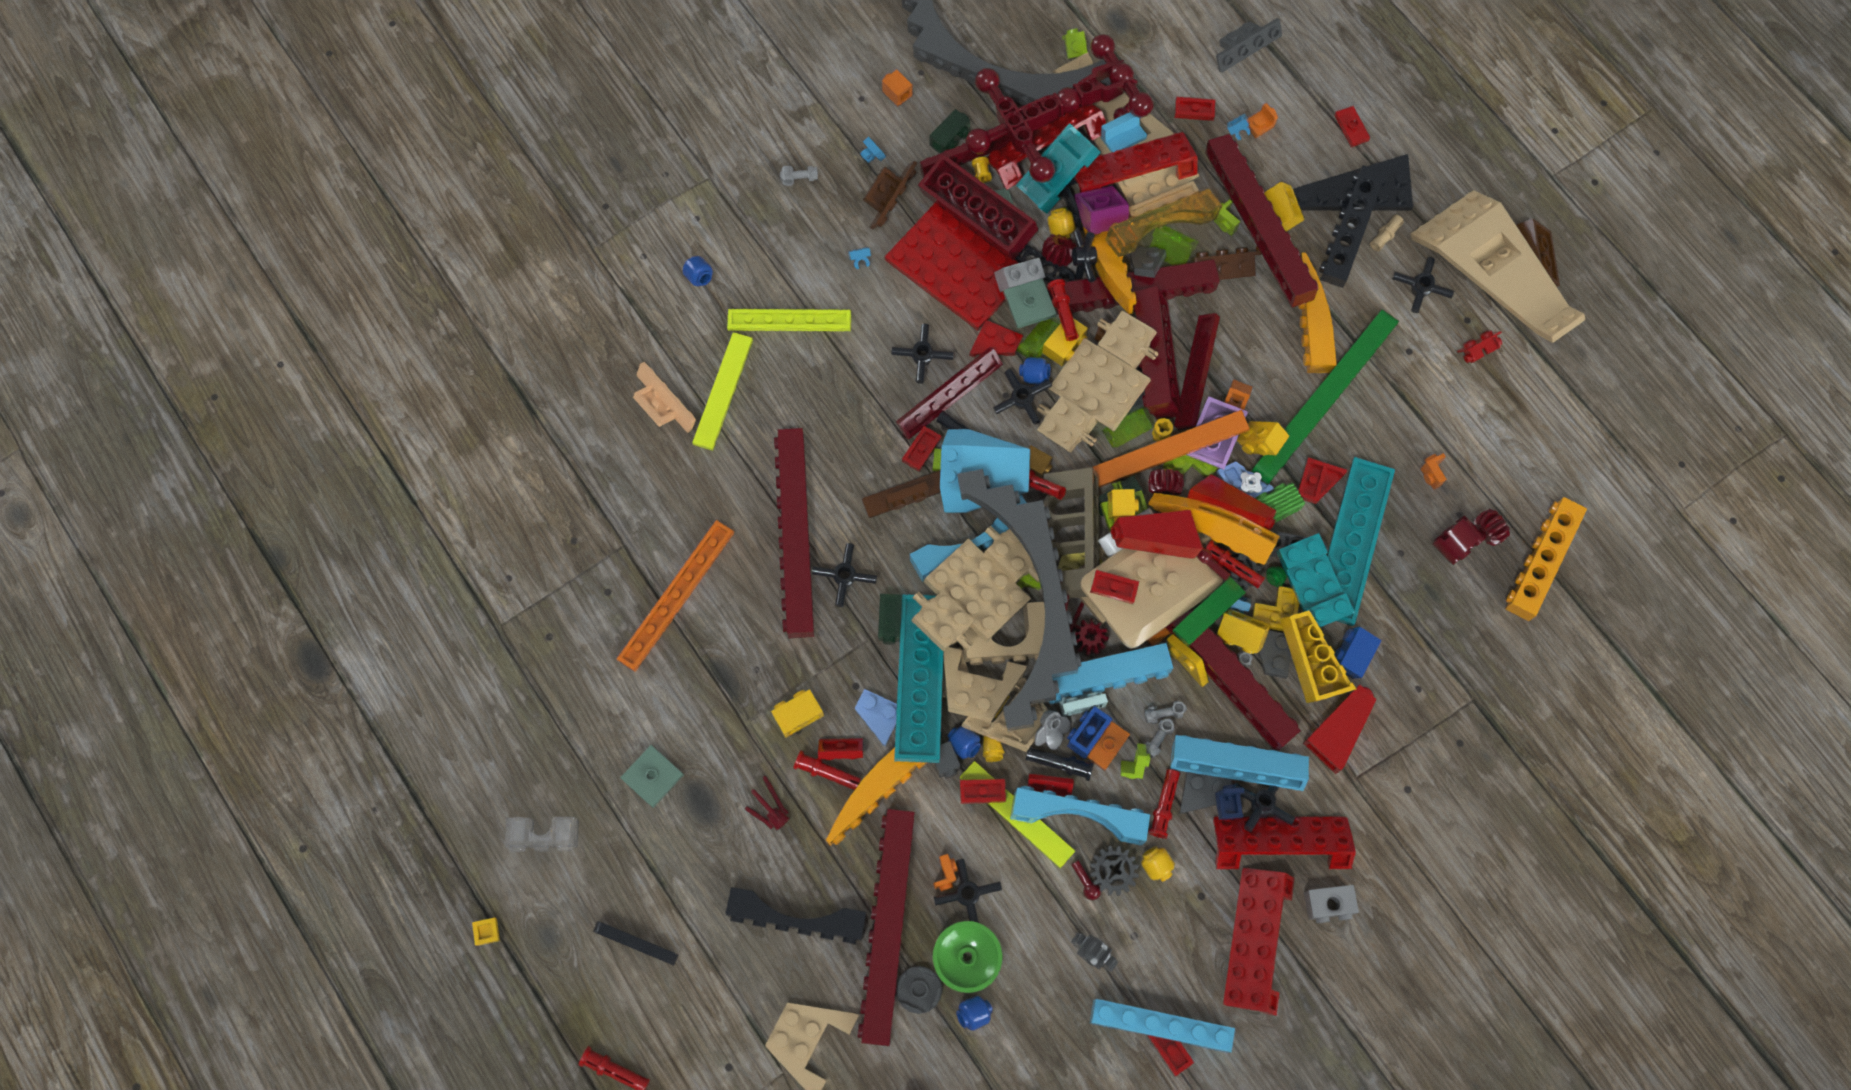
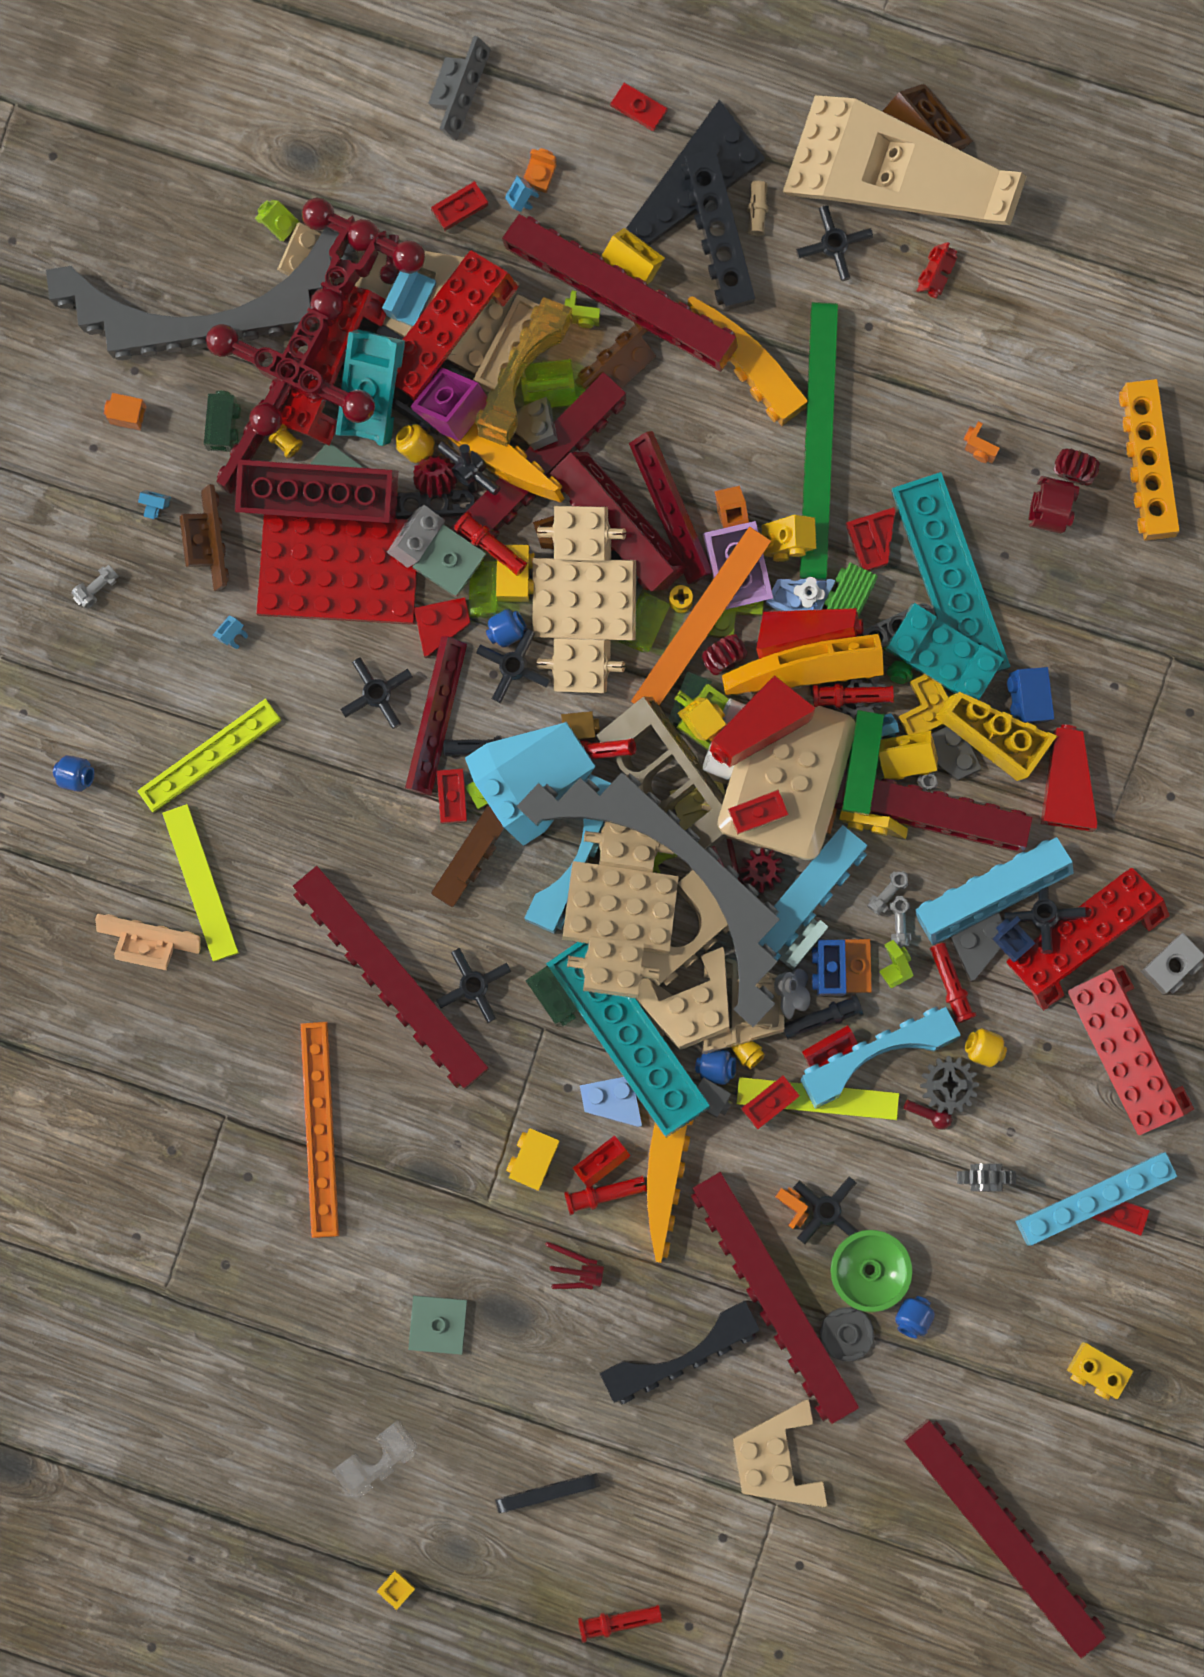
camera: 30 degrees left, 10 degrees up
dark red bar [1197,548,1231,581] -> none

